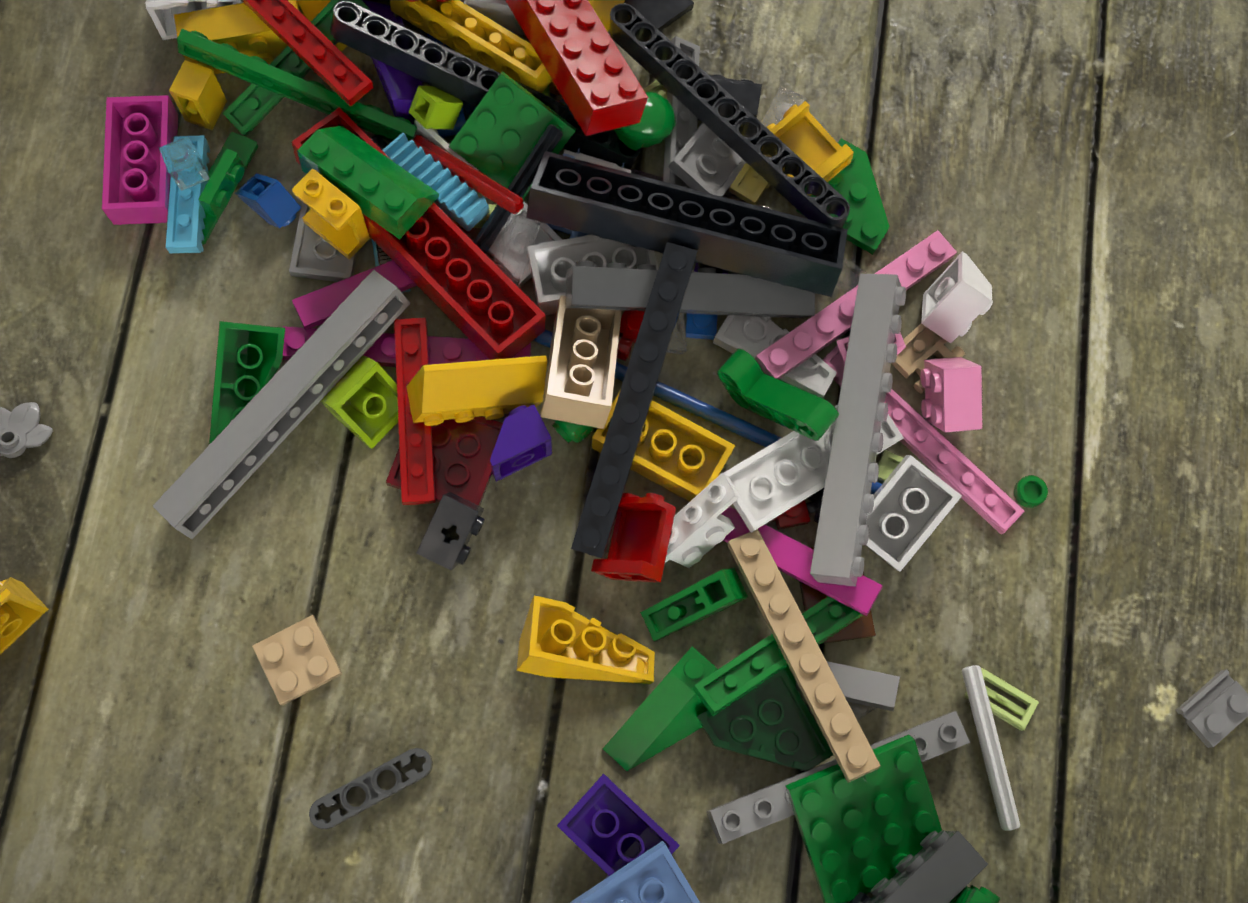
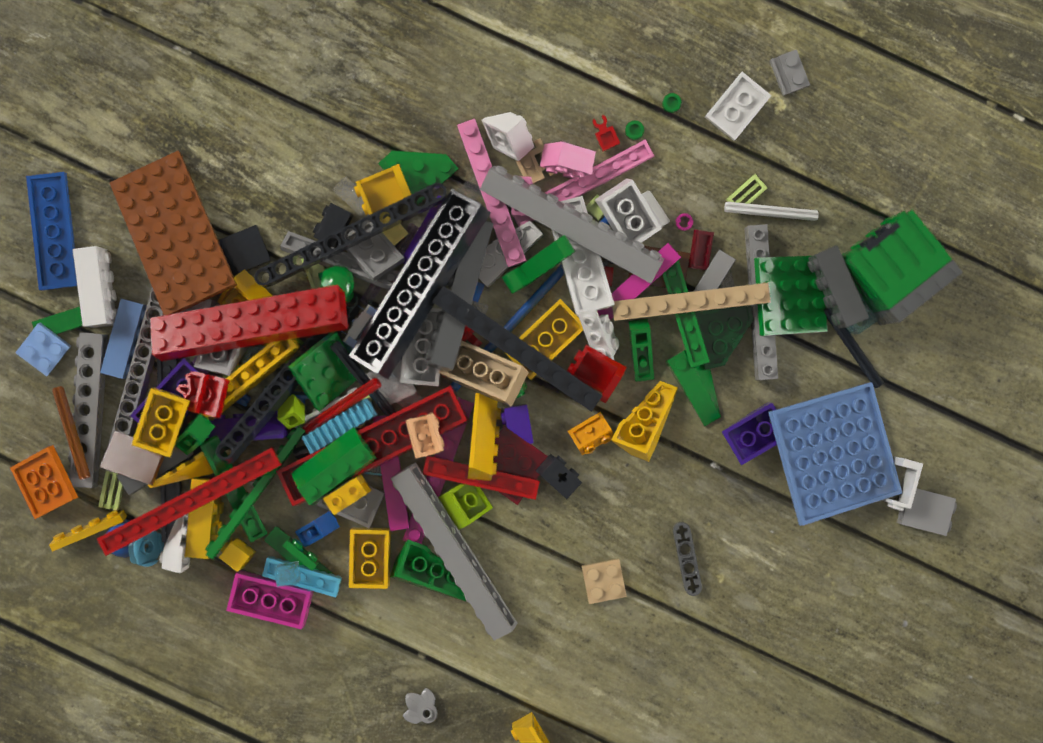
camera: 65 degrees left, 15 degrees up
none -> yellow brick [349,527,391,589]
none -> light nougat bracket [406,413,444,459]
none -> light orange bracket [568,412,614,455]
none -> red plate [592,115,620,152]
none -> white slope [642,191,670,228]
none -> green tile [662,93,682,113]
none -> dark pink bush [676,213,693,231]
none -> dark red plate [688,230,714,270]
none -> white plate [705,72,772,141]

